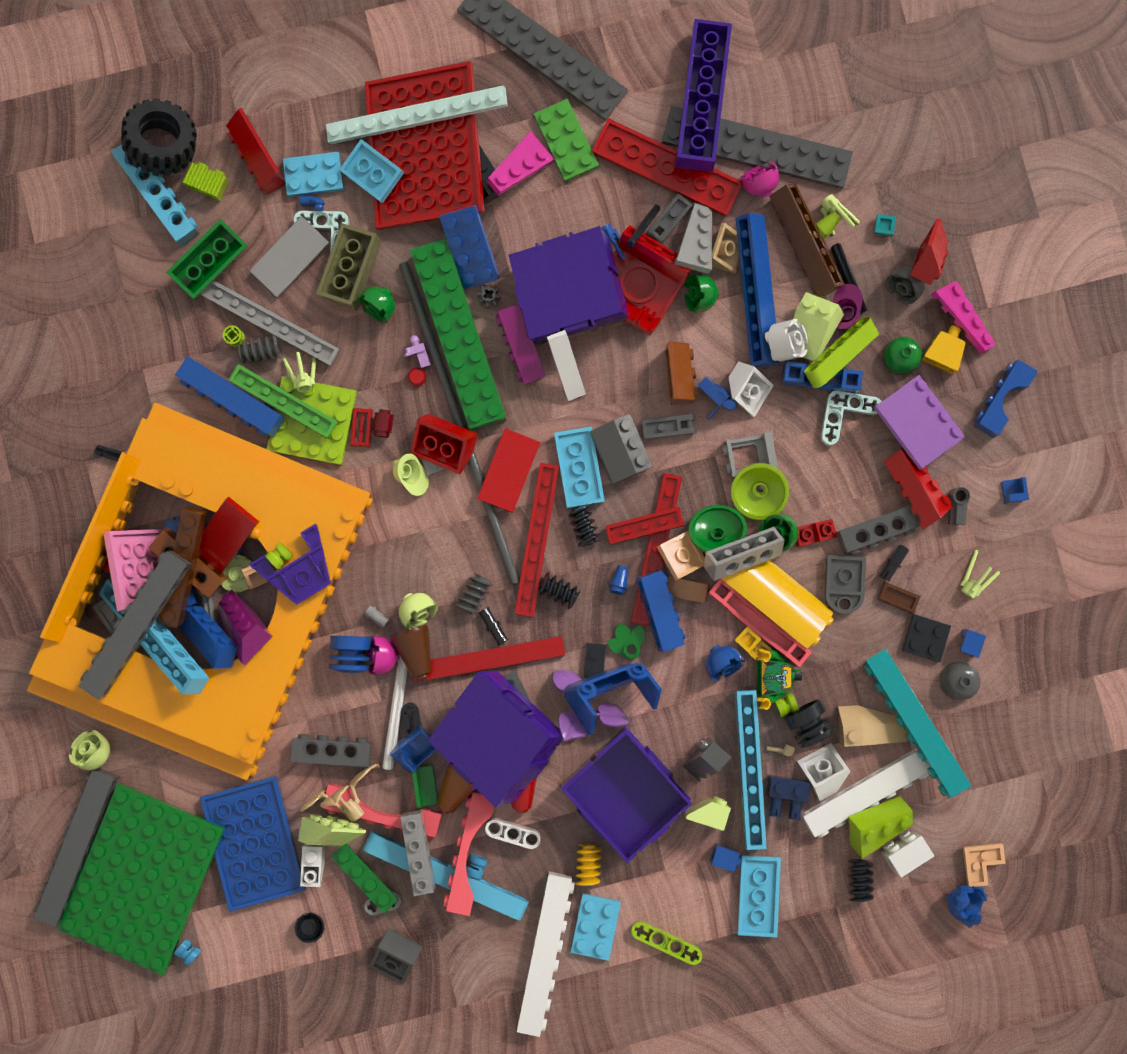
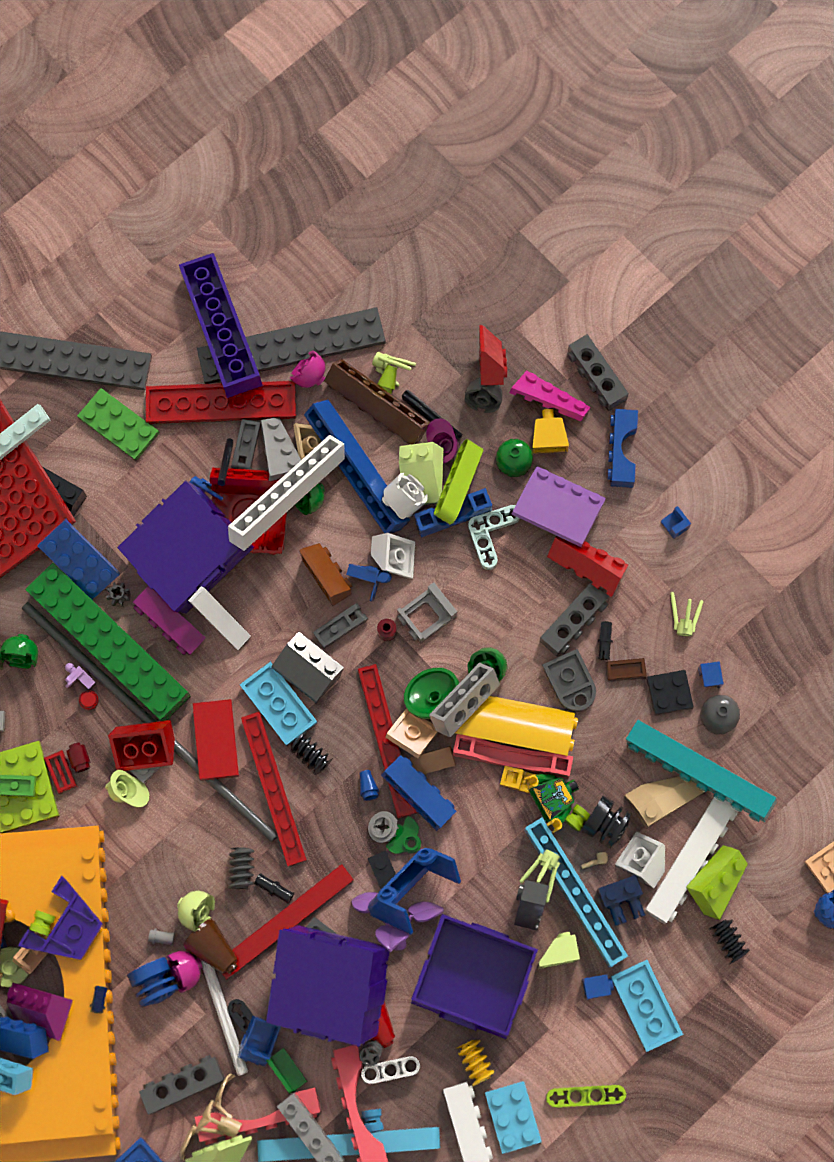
camera: 25 degrees left, 10 degrees down
dark orange cone [437,764,474,814] -> none
dark pink wing [486,131,554,196] -> none
black piece [539,571,581,610] -> none
red plate [605,506,685,545] -> none
blue cylinder [705,645,745,682] -> none
lime dish [731,463,789,520] -> none
red slope [796,519,837,547] -> none
teal plate [873,214,896,237] -> none
white brick [880,830,934,878] -> none
dark grey piece [948,487,970,525] -> none
none -> clear blue pin [89,986,108,1014]
none -> white brick [228,435,345,551]
none -> dark grey wheel [359,1040,383,1066]
none -> light grey gear [368,811,399,843]
none -> dark red brick [377,619,397,641]
none -> yellowish green plant [520,849,560,902]
none -> dark grey brick [567,334,629,411]

